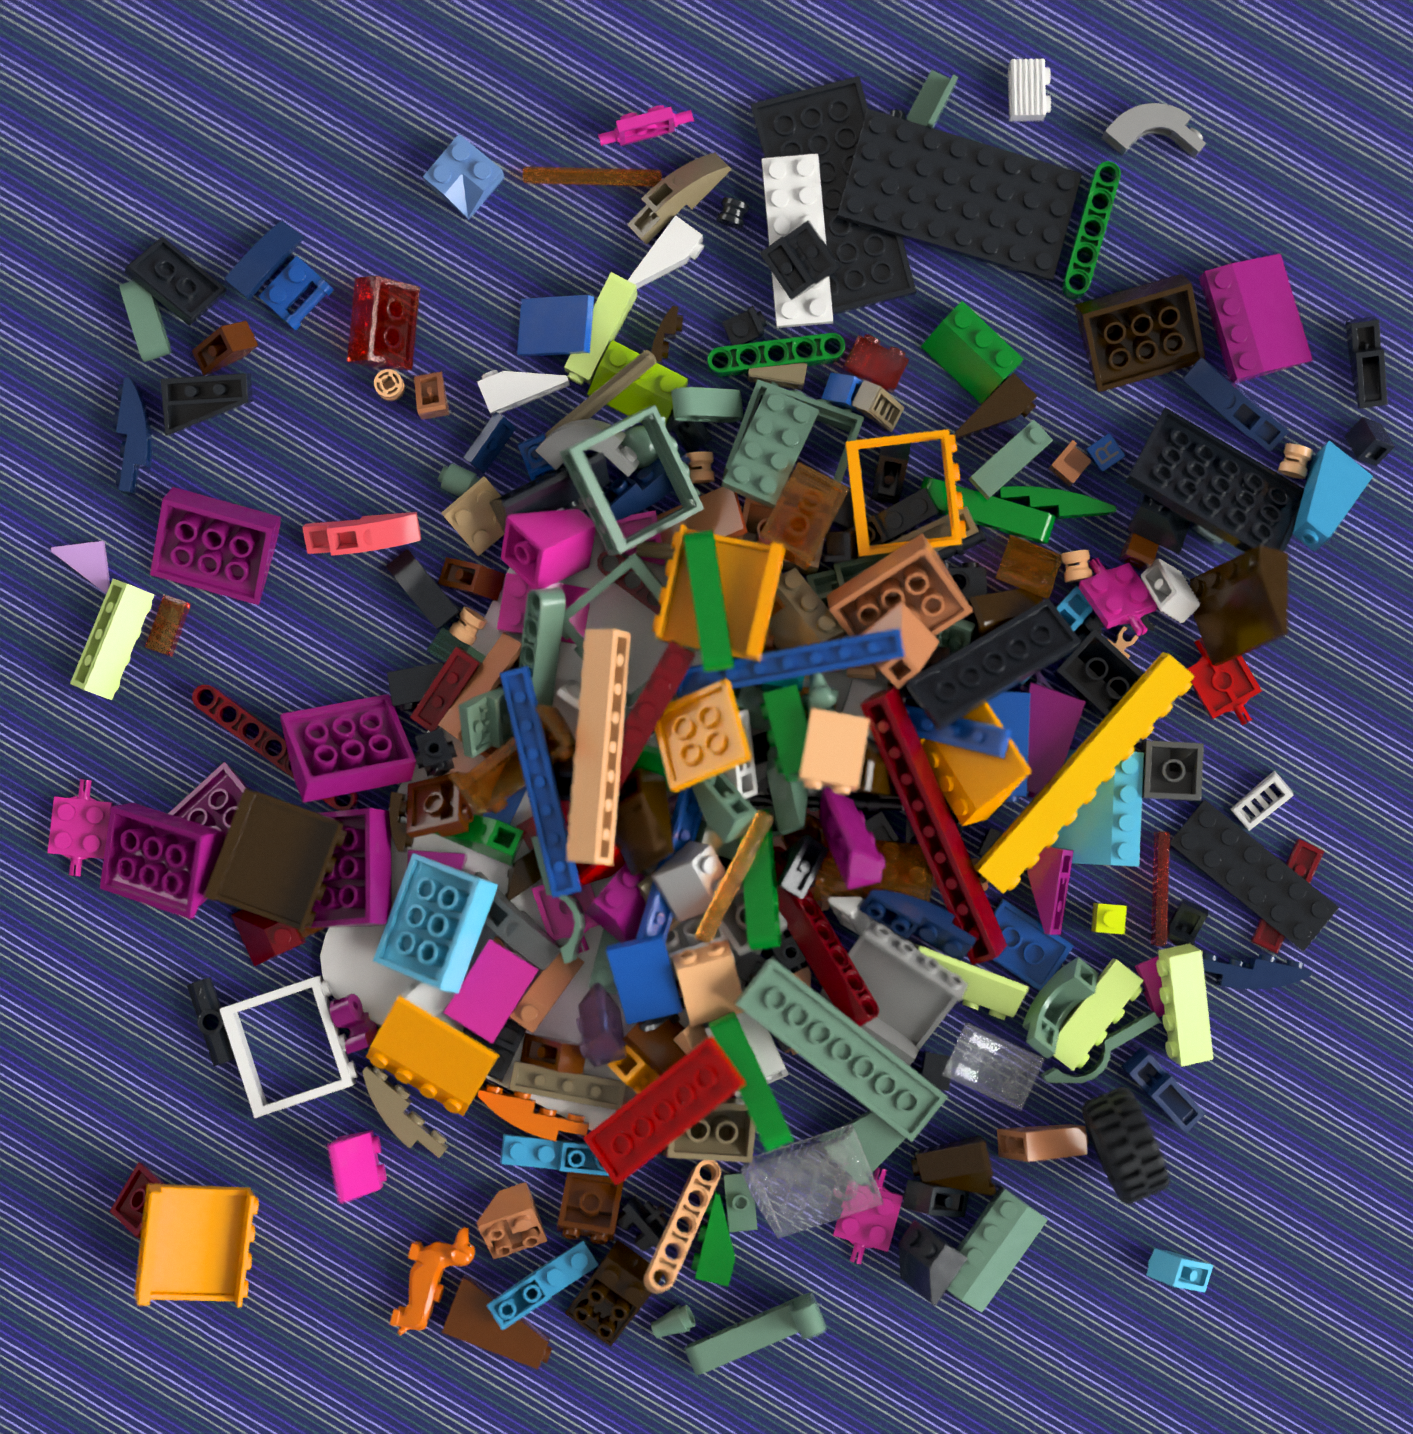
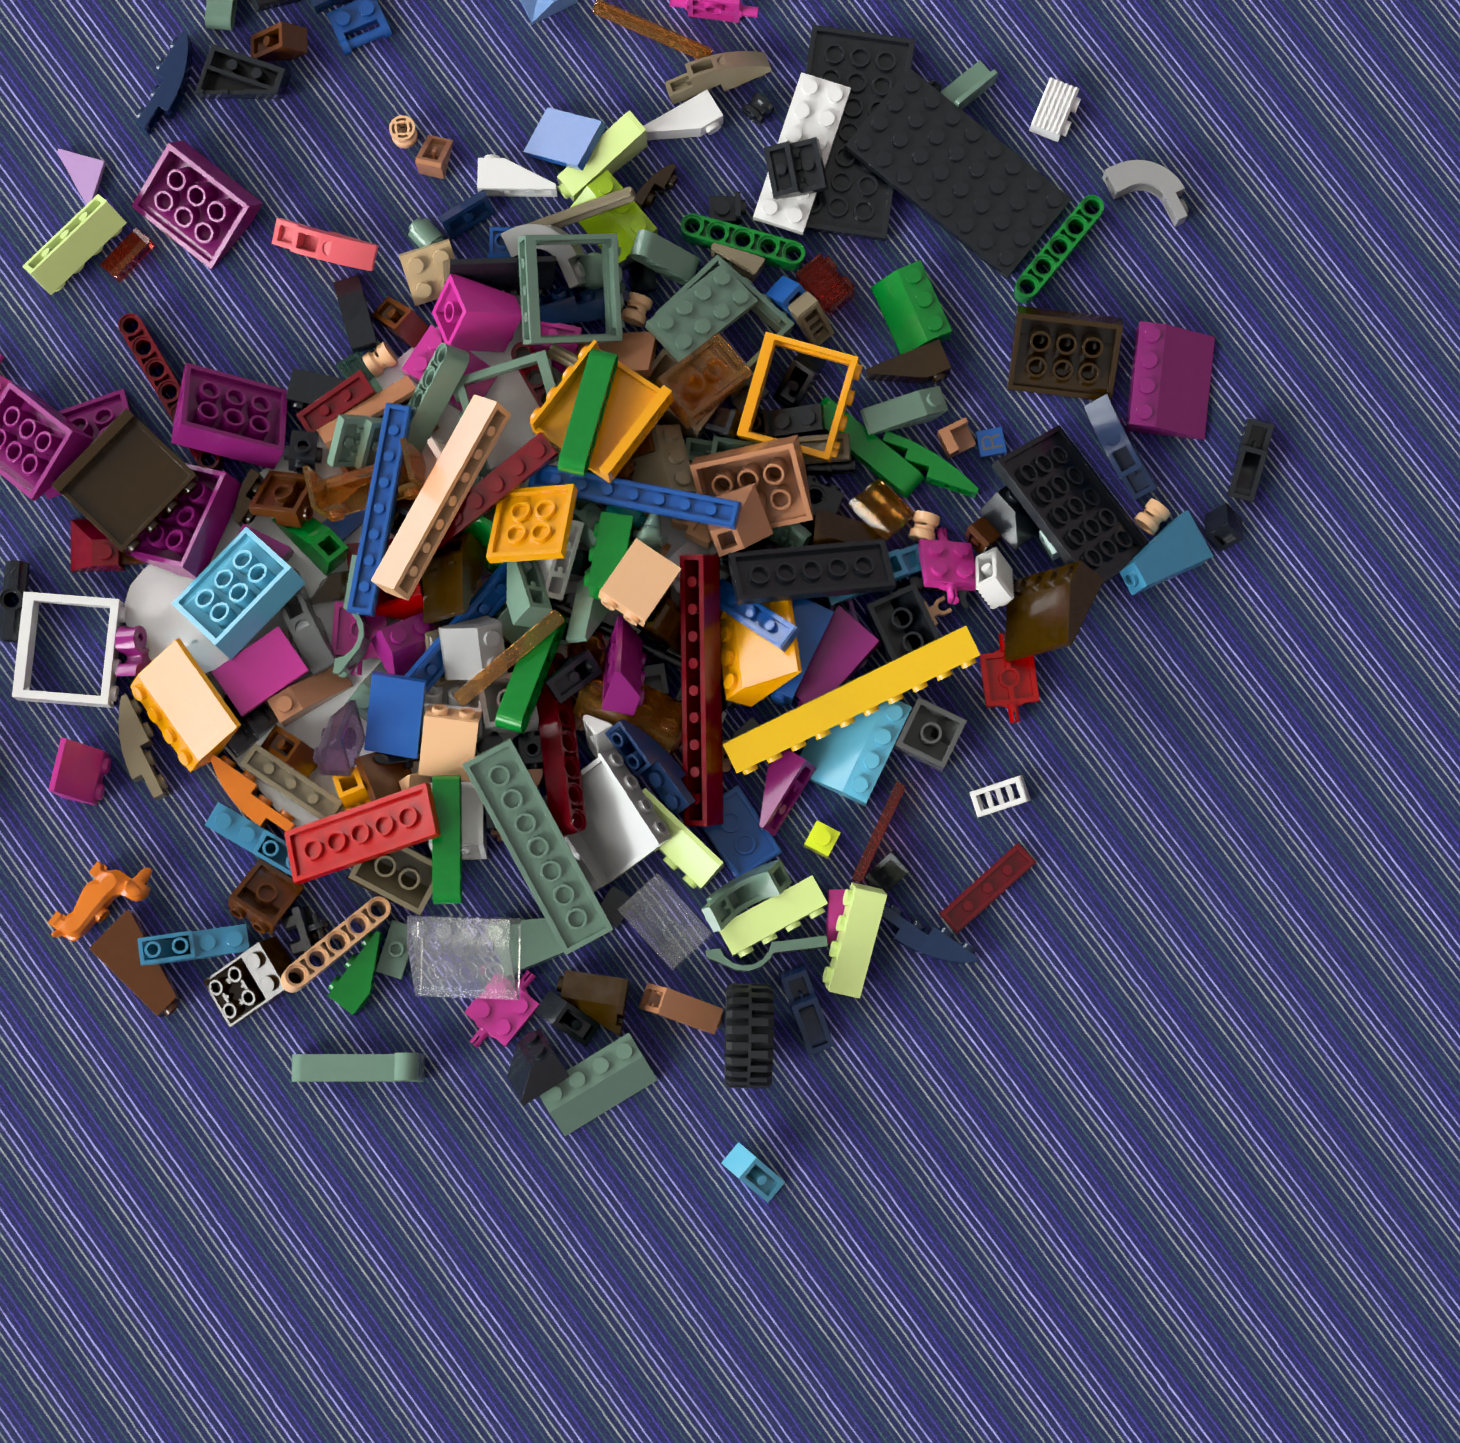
camera: 25 degrees right, 5 degrees down
clear red slope [347,275,420,371] -> none
nougat slope [477,1182,547,1260] -> none
sand green cone [651,1305,696,1339] -> none
black plate [1168,799,1339,952] -> none

